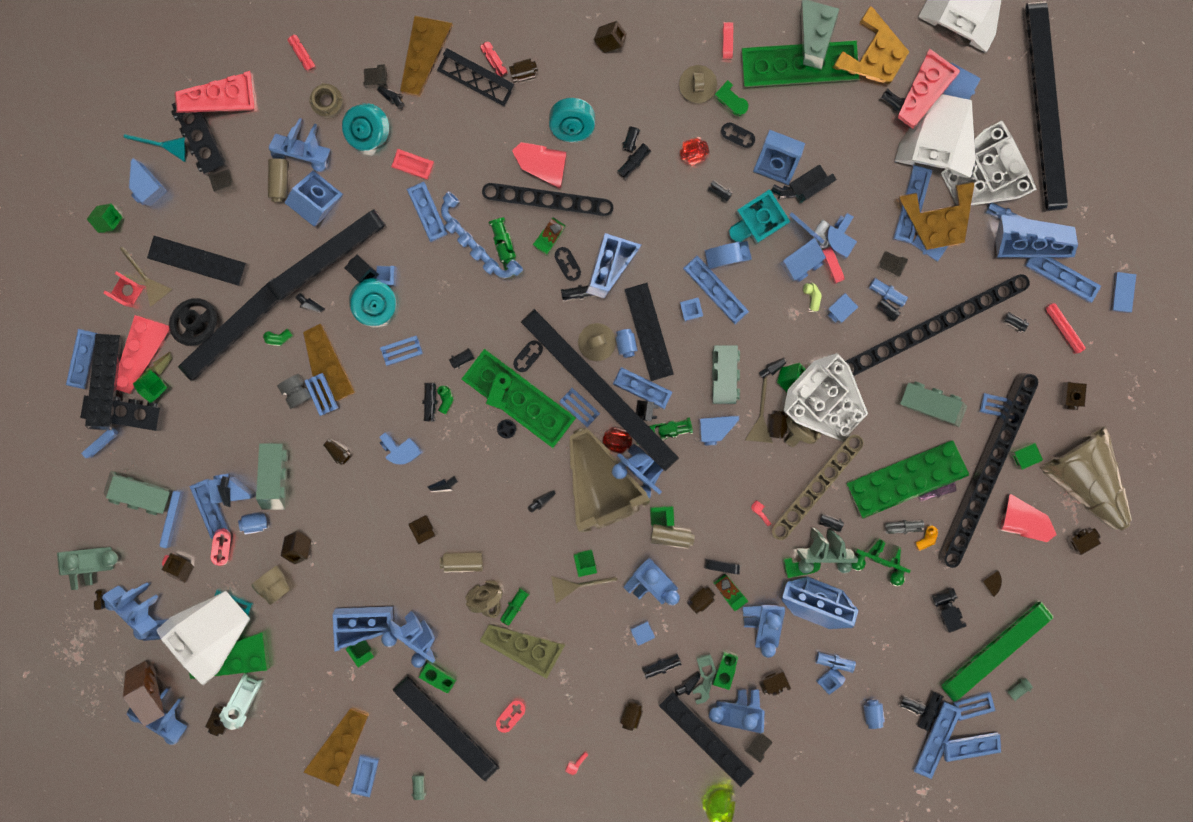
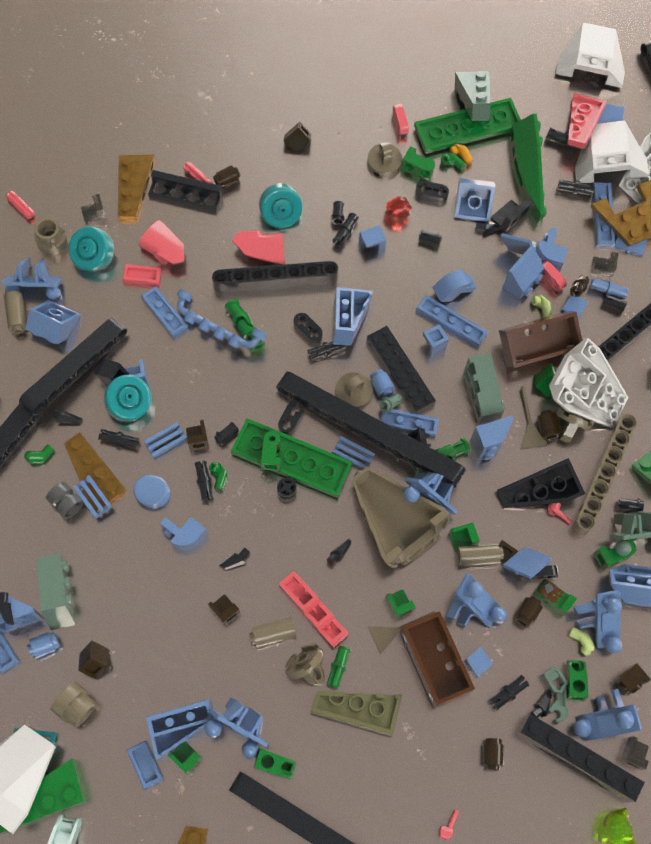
camera: 20 degrees left, 20 degrees down
coral beam [211,528,231,566] -> none
dark brown cone [323,438,352,466] -> none
black bar [377,86,404,109] -> none
coral beam [496,699,526,733] -> none
leg [533,217,566,256] -> none
clear red head [603,427,632,454] -> none
teal brick [729,189,791,244] -> none
black bar [759,358,787,378] -> none
pearl gold wing [833,6,909,84] -> none
none -> black pin [98,429,140,450]
none -> medium blue tile [126,740,164,790]
none -> medium blue piece [134,475,171,508]
none -> coral panel [139,220,185,265]
none -> dark brown panel [186,420,209,450]
none -> coral slope [279,571,349,648]
none -> medium blue panel [359,225,387,251]
none -> sand green pin [379,394,403,412]
none -> reddish brown piece [400,611,475,708]
none -> green arm [441,153,467,171]
none -> light orange arm [450,144,473,164]
none -> black wedge [497,458,586,508]
none -> reddish brown piece [499,311,583,368]
none -> dark brown tile [499,540,518,565]
none -> medium blue piece [503,547,552,579]
none -> green wedge [510,113,547,224]
none -> black pin [557,179,595,197]
none -> yellowish green arm [569,627,594,655]
none -> dark brown pin [570,275,590,297]

